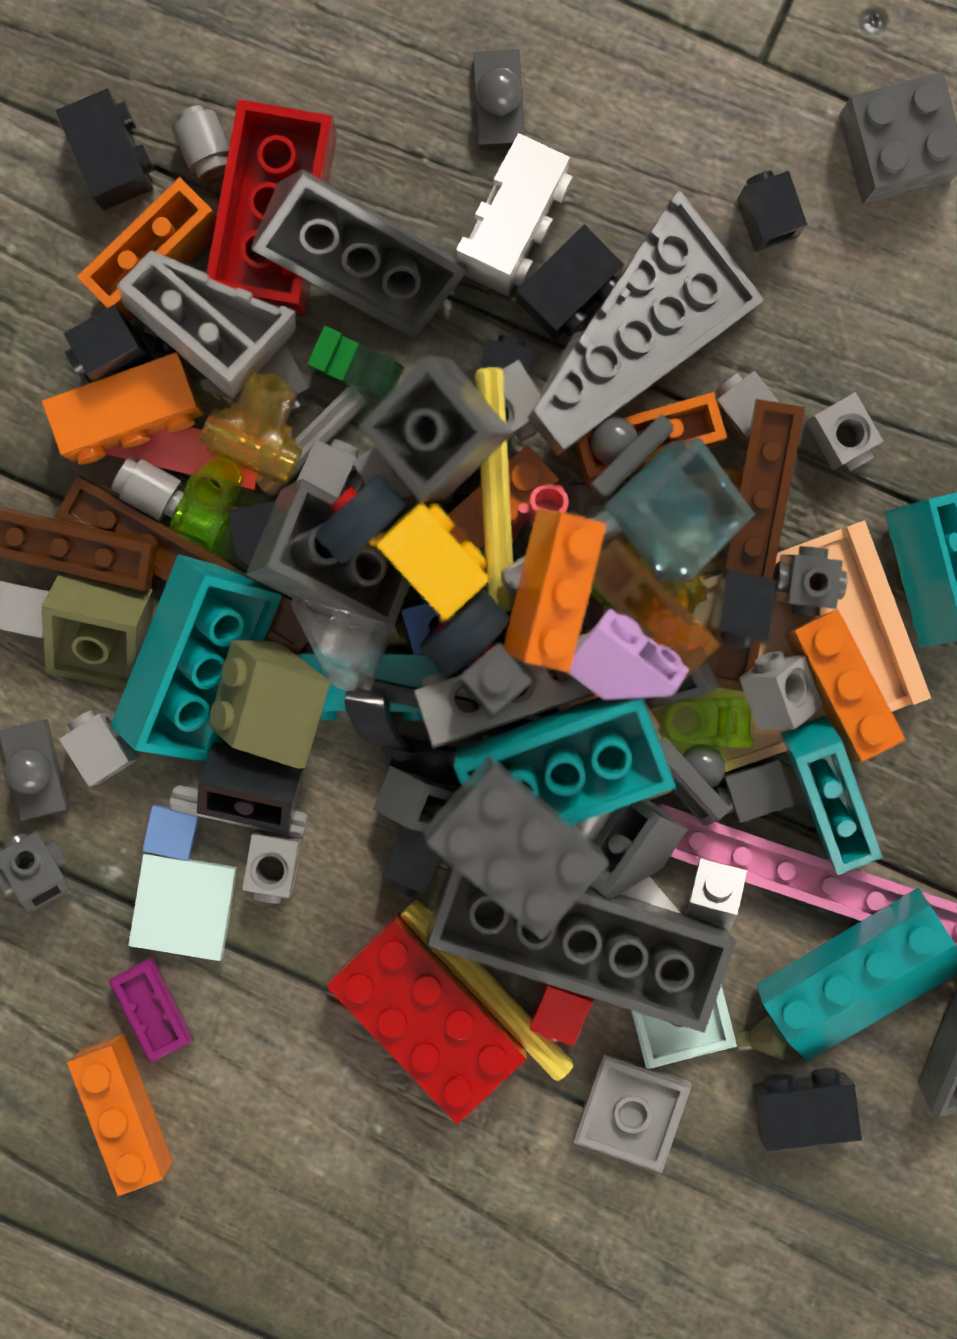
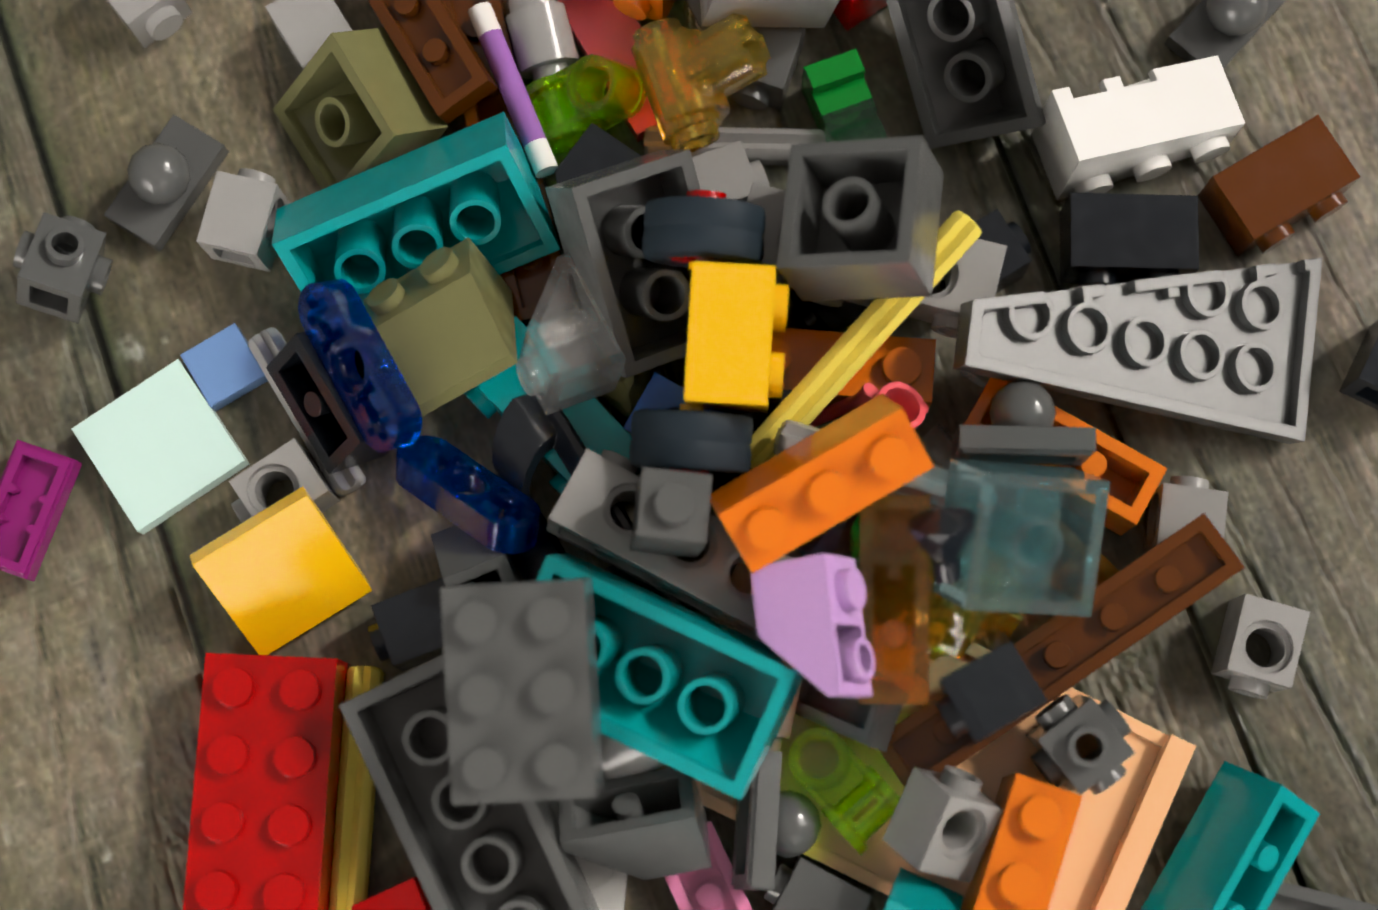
camera: 50 degrees right, 10 degrees down
none -> yellow tile [190,486,372,655]
none -> clear blue beam [298,279,422,452]
none -> clear blue beam [395,435,540,554]
none -> medium lavender bar [468,2,558,178]
none -> black rock [908,506,975,584]
none -> reddish brown brick [1197,115,1360,257]

